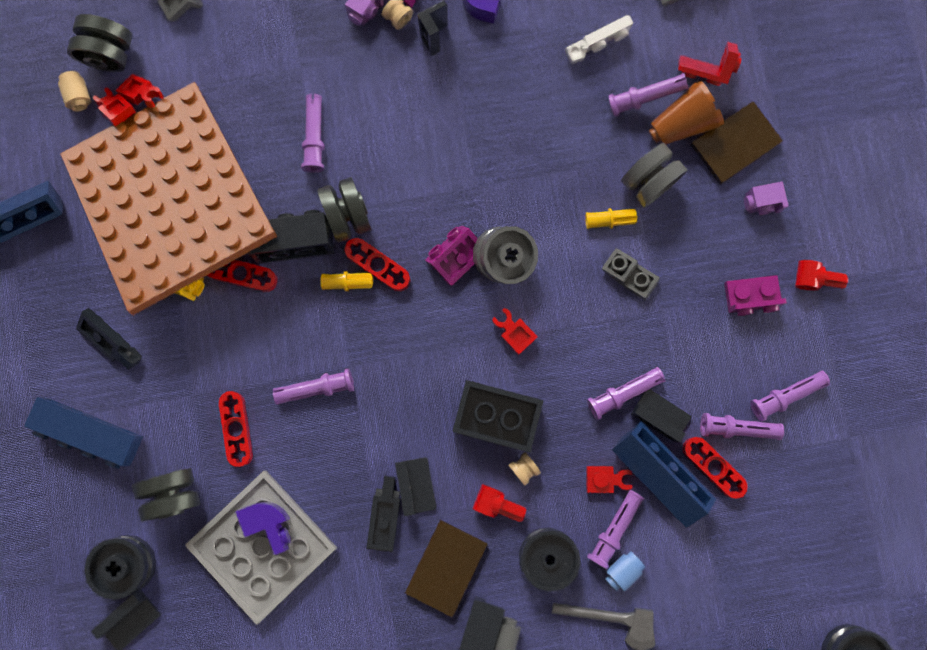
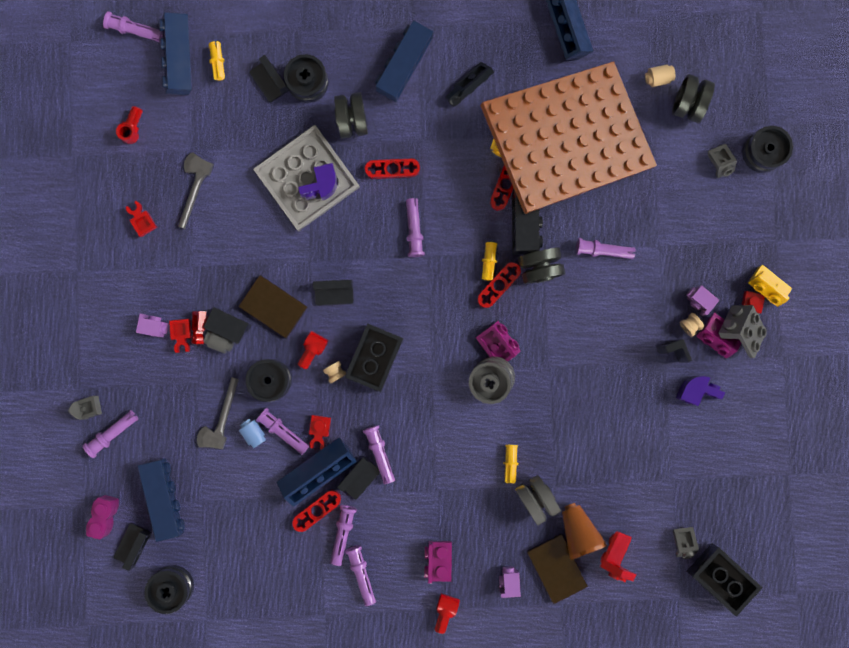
camera: 95 degrees right, 5 degrees up
red plate [93,88,135,127] -> none
red plate [116,74,164,108] -> none
black hinge [366,475,400,552] -> none
red plate [492,308,538,355] -> none
white hinge [565,15,633,64] -> none
dark grey slope [602,248,660,301] -> none
medium lavender pin [609,73,689,117] -> none

